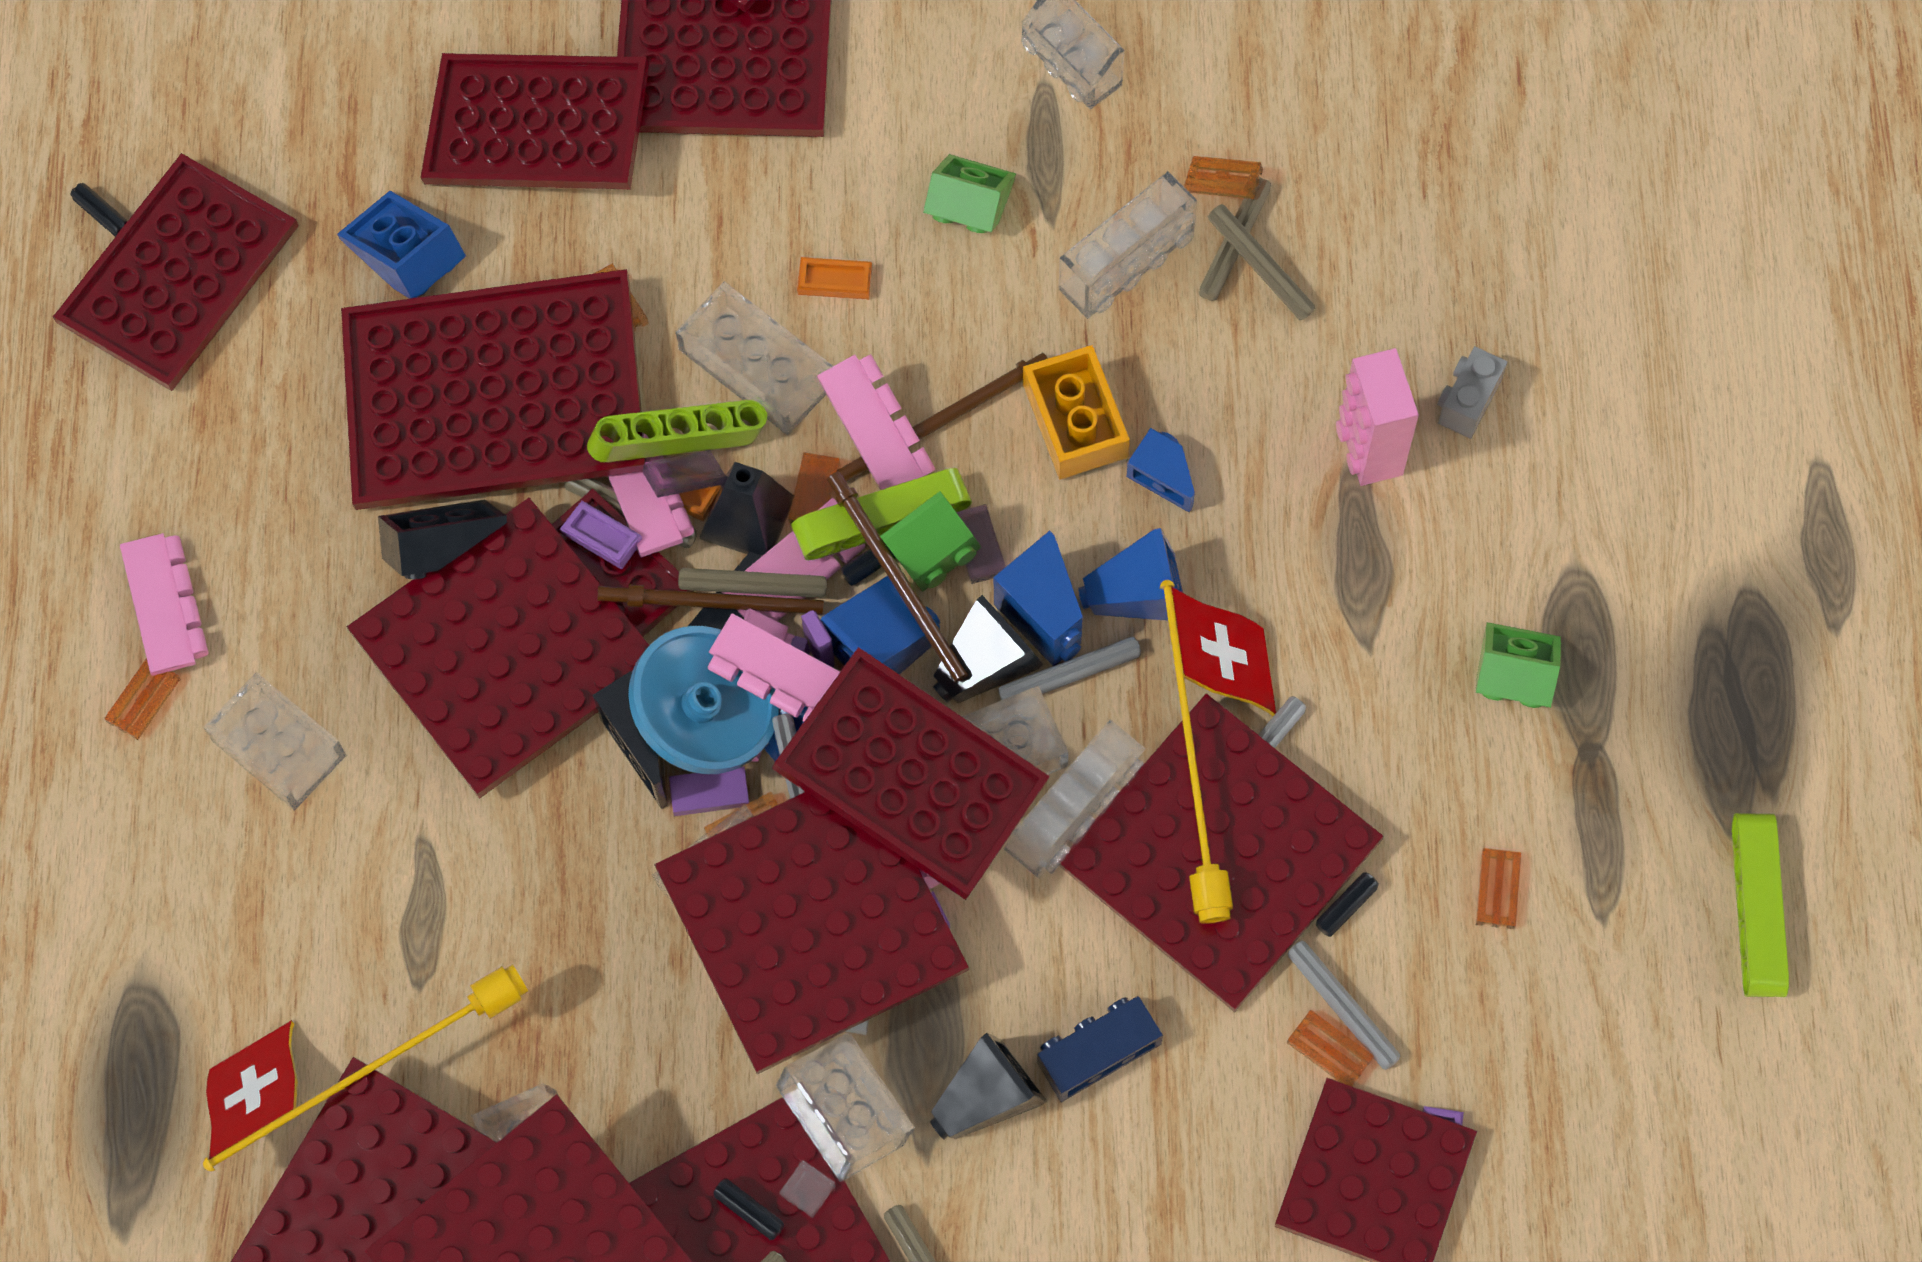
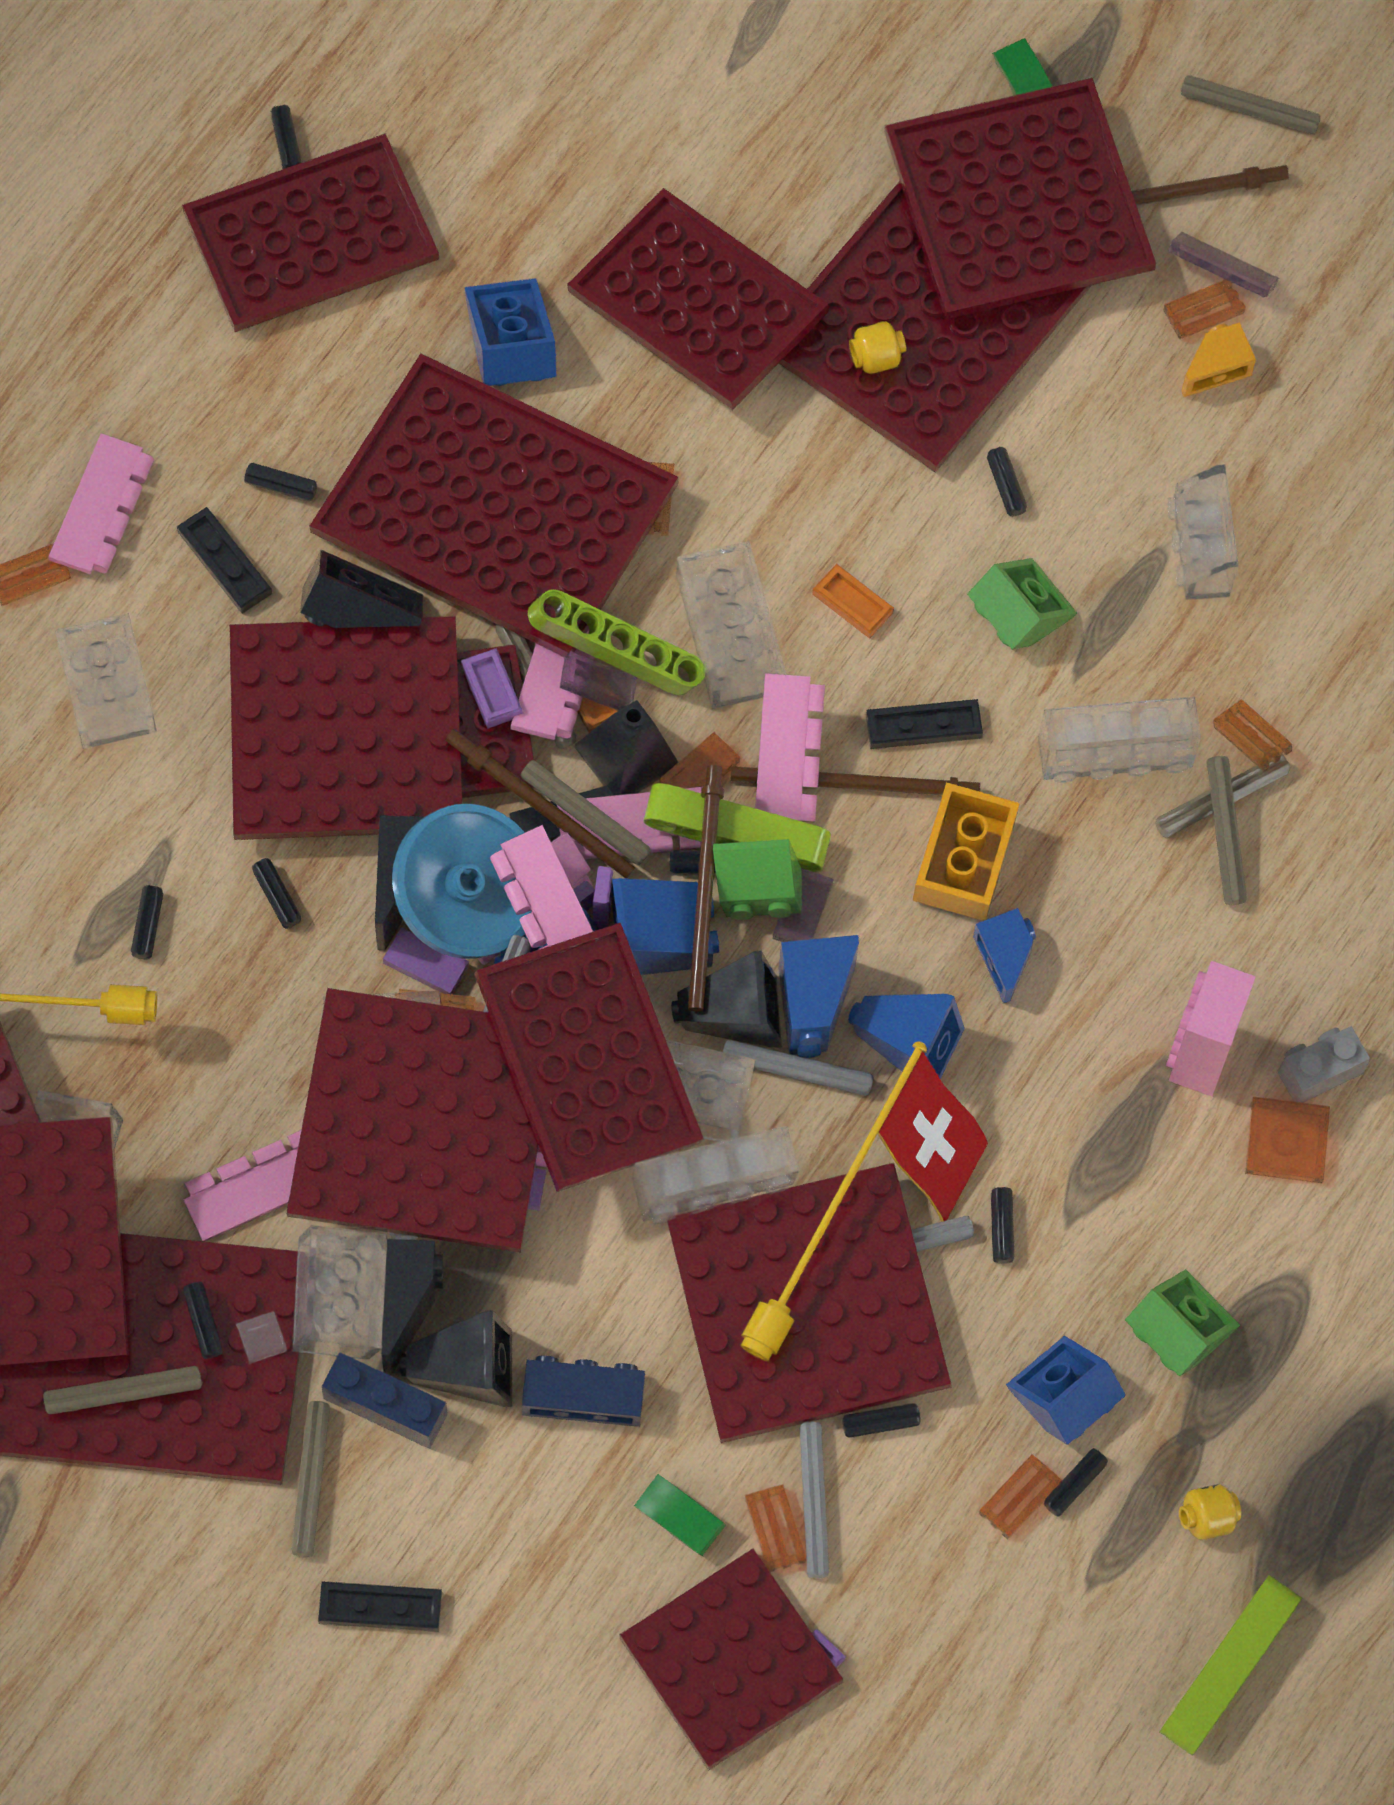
camera: 30 degrees right, 0 degrees up
none -> black axle [131,885,163,960]
none -> black tile [177,507,272,614]
none -> bright pink windscreen [183,1130,301,1241]
none -> black axle [244,463,317,501]
none -> black axle [252,858,301,929]
none -> dark blue brick [321,1352,448,1449]
none -> black slope [381,1239,444,1376]
none -> green slope [634,1474,726,1557]
none -> yellow head [849,322,906,374]
none -> black tile [866,699,983,749]
none -> black axle [987,447,1027,517]
none -> black axle [991,1187,1015,1264]
none -> blue slope [1006,1335,1126,1445]
none -> black axle [1044,1448,1108,1516]
none -> yellow head [1179,1484,1241,1540]
none -> clear orange tile [1245,1097,1330,1183]

